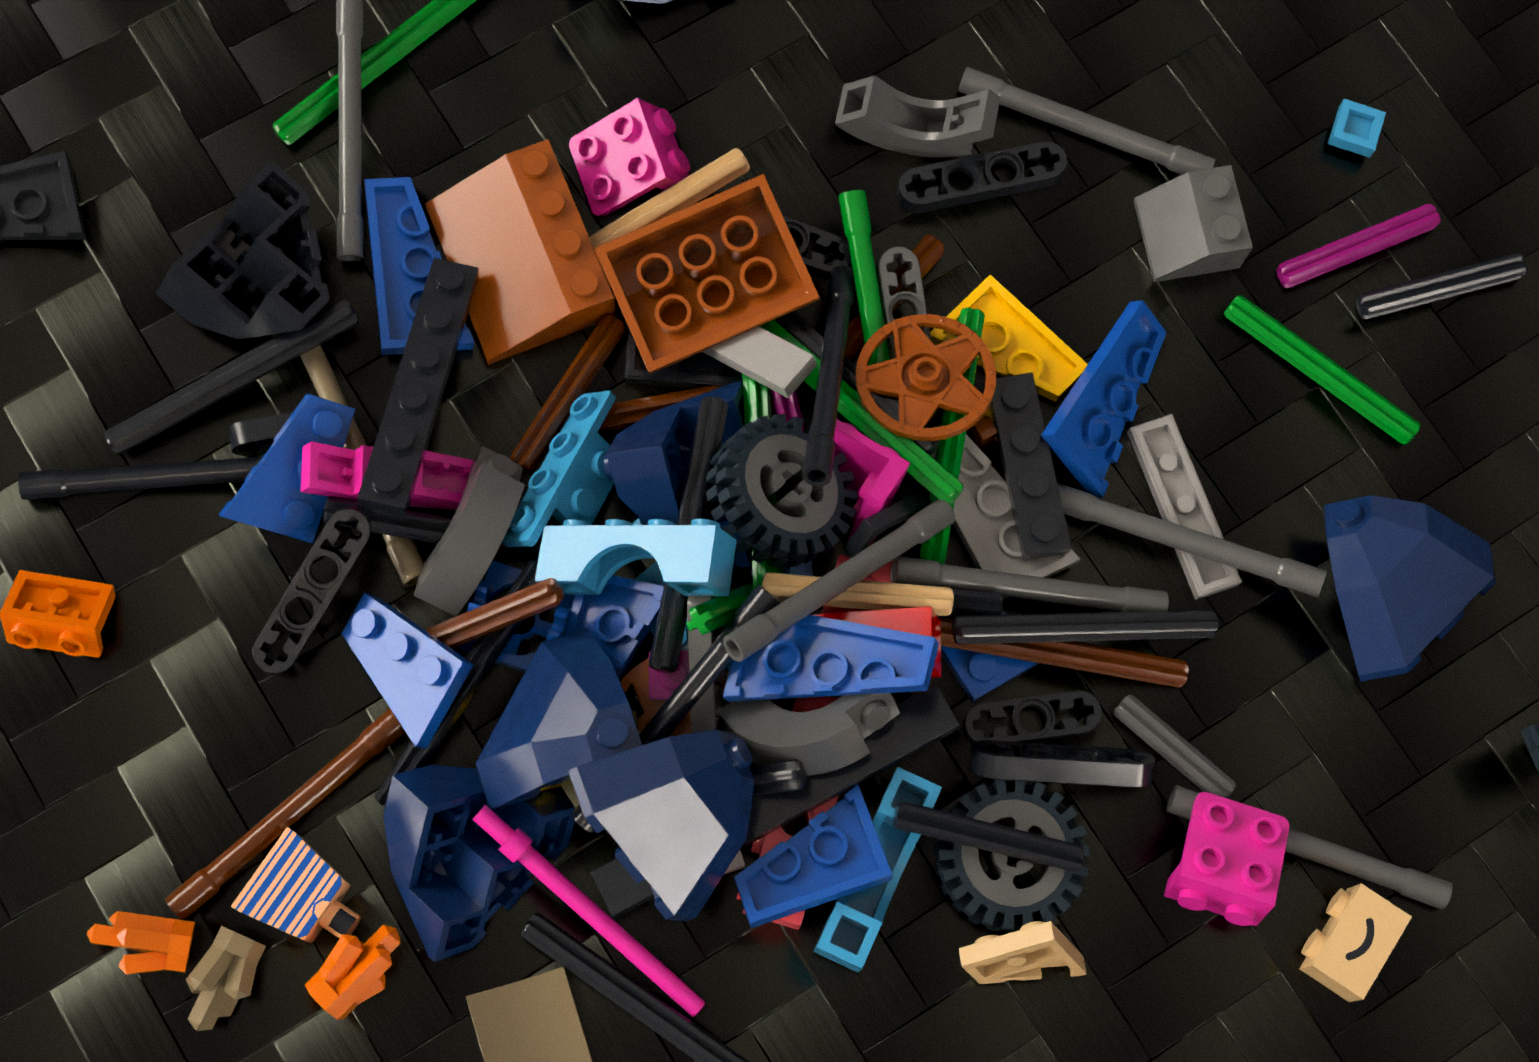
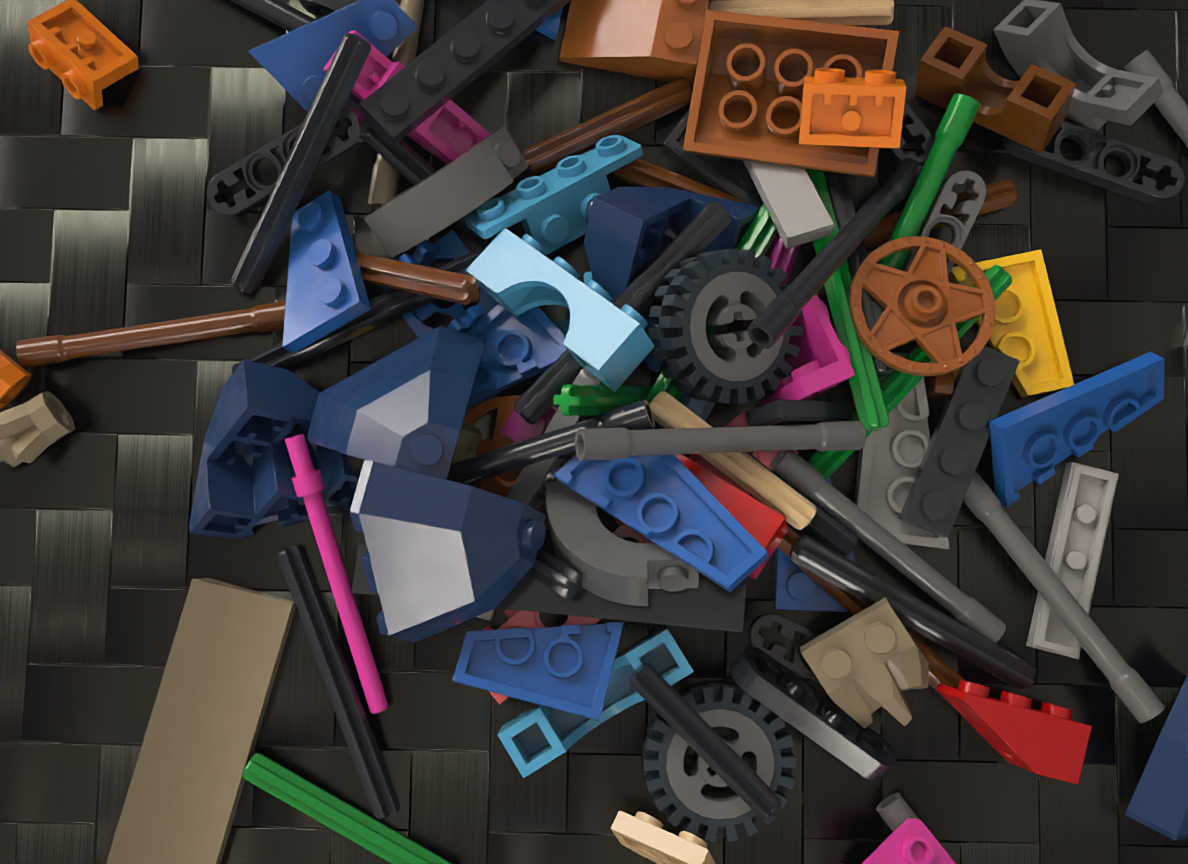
camera: 45 degrees right, 10 degrees up
torso [231,827,361,943] -> none
orange rock [305,924,401,1020] -> none
dark grey axle [1114,694,1236,798] -> none
none -> black axle [231,33,371,294]
none -> orange bracket [799,68,906,148]
none -> dark tan plate [800,597,929,728]
none -> reddish brown arch [916,26,1077,153]
none -> red slope [937,679,1092,784]

